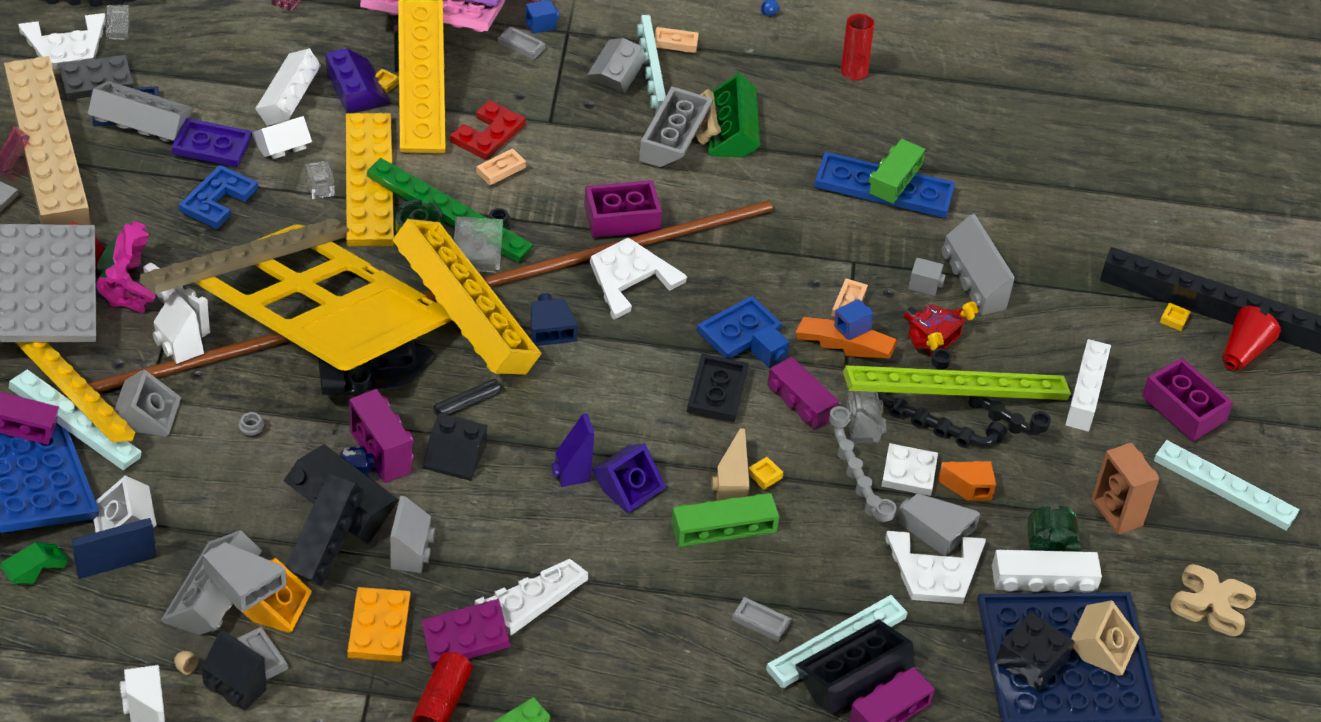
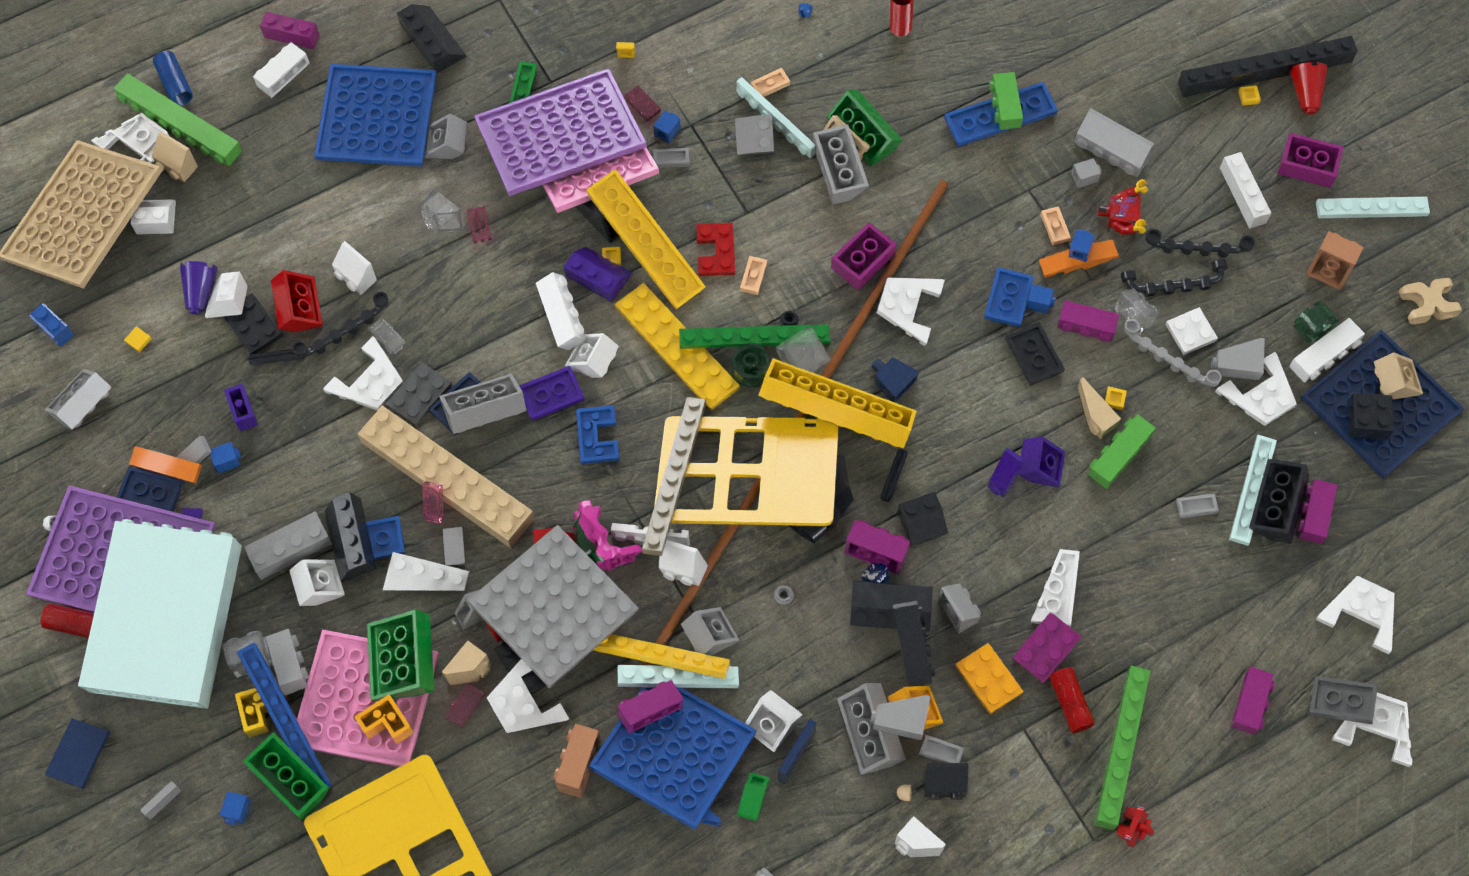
camera: 30 degrees left, 20 degrees up
clear brick [305,161,335,199] -> none
lime plate [843,365,1071,400] -> none
orange slope [938,461,996,501] -> none

